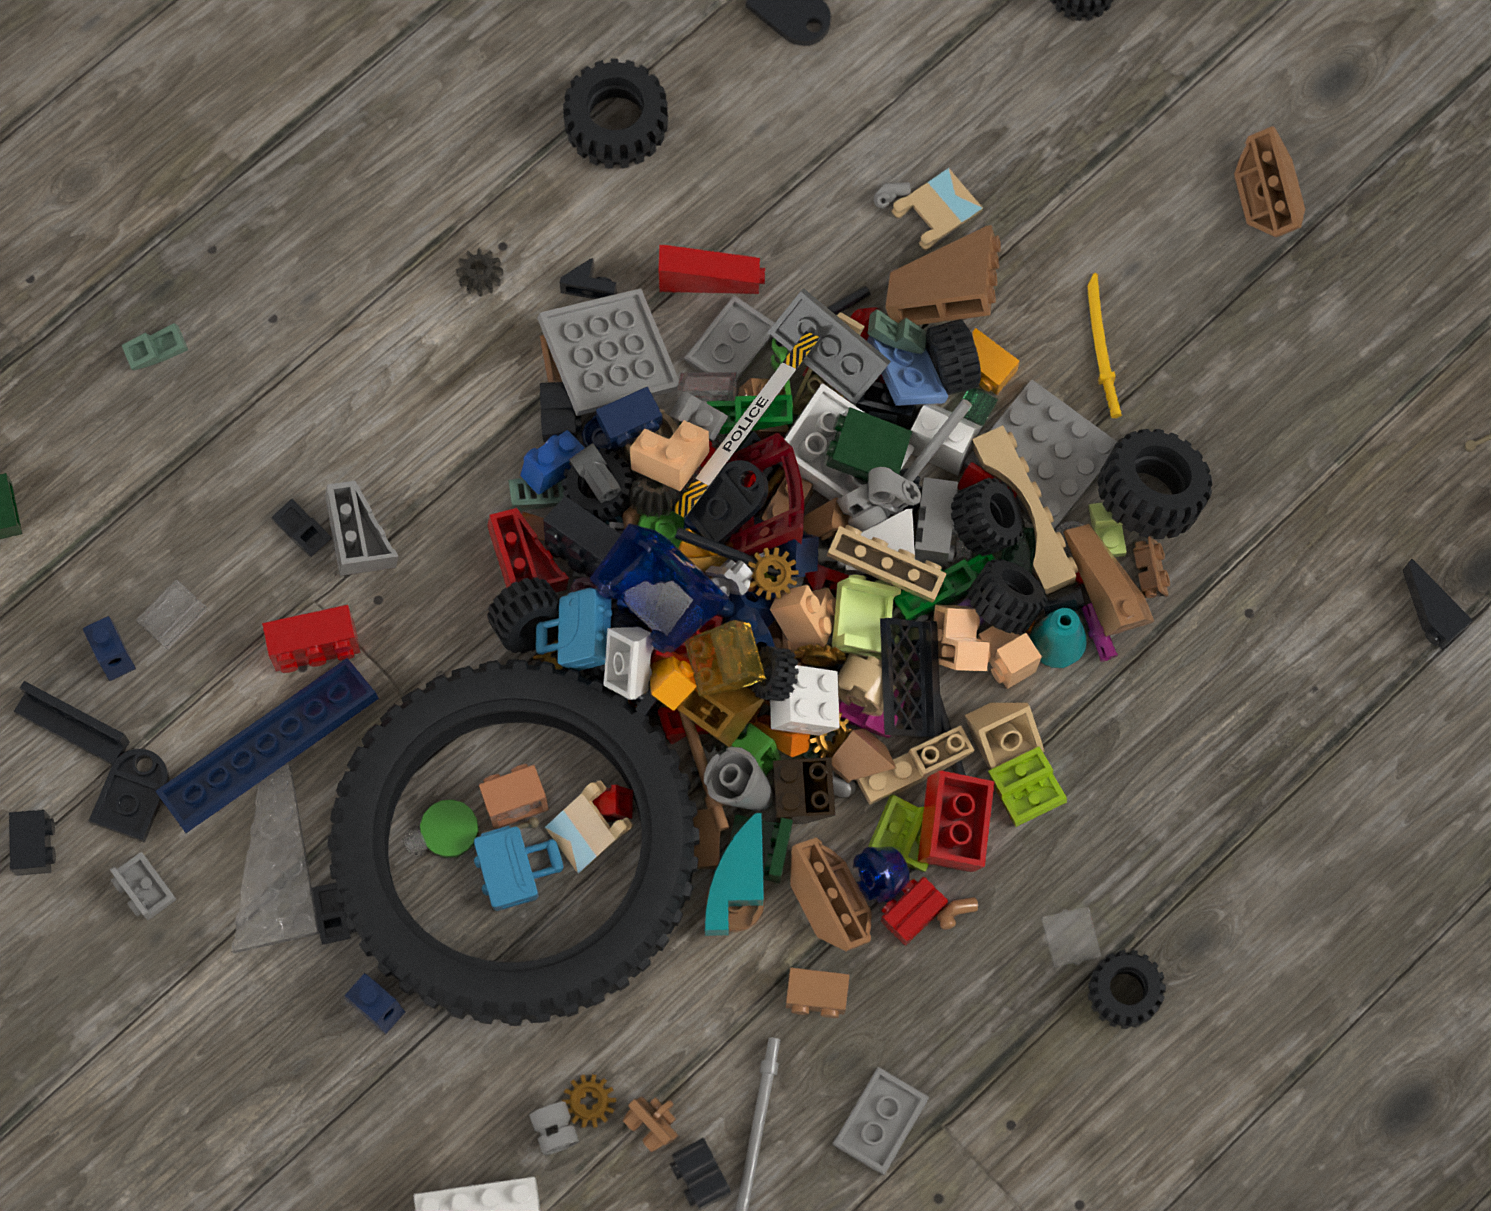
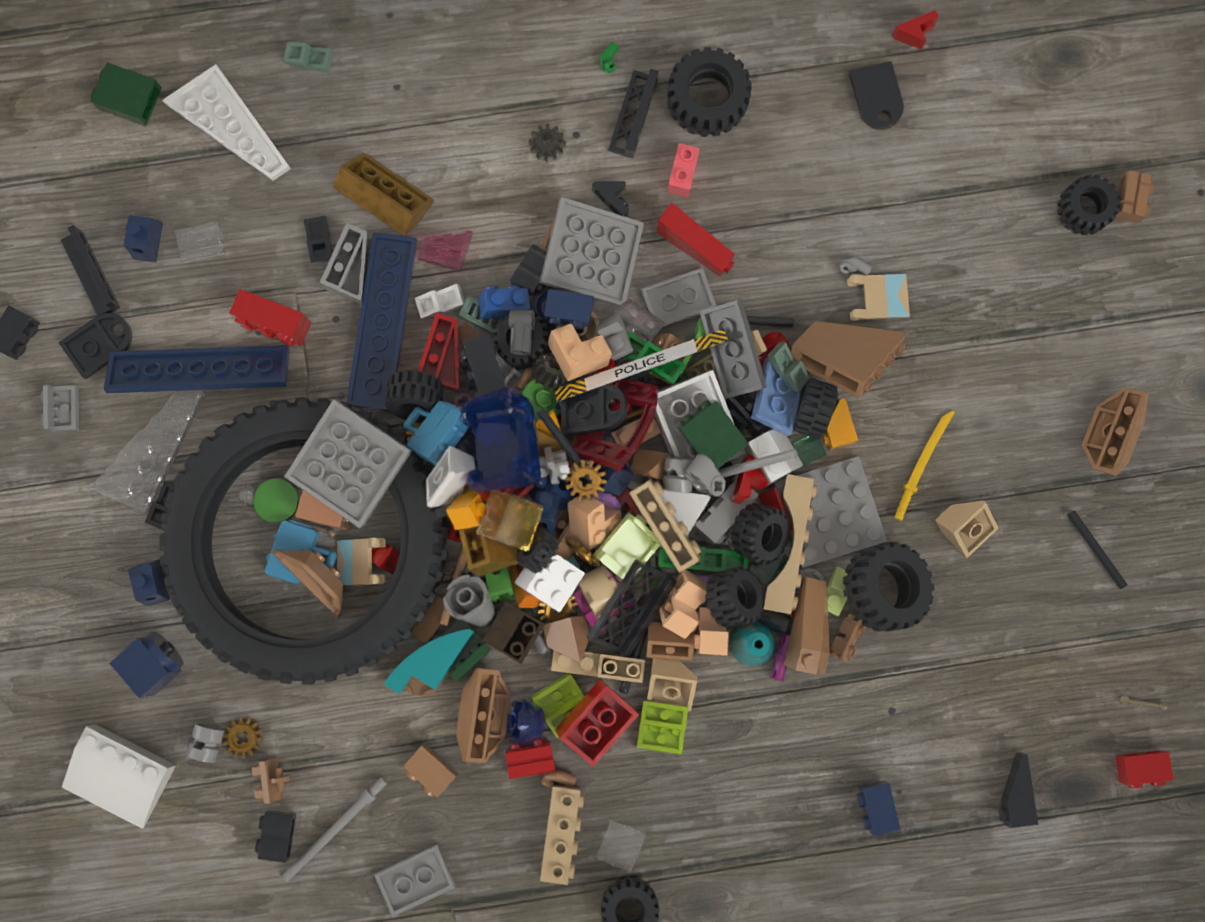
camera: 35 degrees right, 10 degrees up
none -> dark blue piece [109,631,184,698]
none -> white wing [162,64,291,181]
none -> medium nougat wedge [271,549,343,618]
none -> light grey plate [284,399,412,528]
none -> pearl gold slope [333,153,434,235]
none -> dark blue plate [346,233,418,411]
none -> white slope [415,284,465,319]
none -> clear pink wing [418,230,473,272]
none -> tan brick [540,784,584,885]
none -> medium lavender piece [590,491,622,511]
none -> green arm [599,42,619,74]
none -> black fence [608,69,659,159]
none -> medium nougat brick [646,622,694,661]
none -> coral brick [667,143,700,197]
none -> red slope [731,454,768,504]
none -> dark blue brick [857,781,901,836]
none -> tan slope [935,500,999,558]
none -> black bar [1067,510,1128,589]

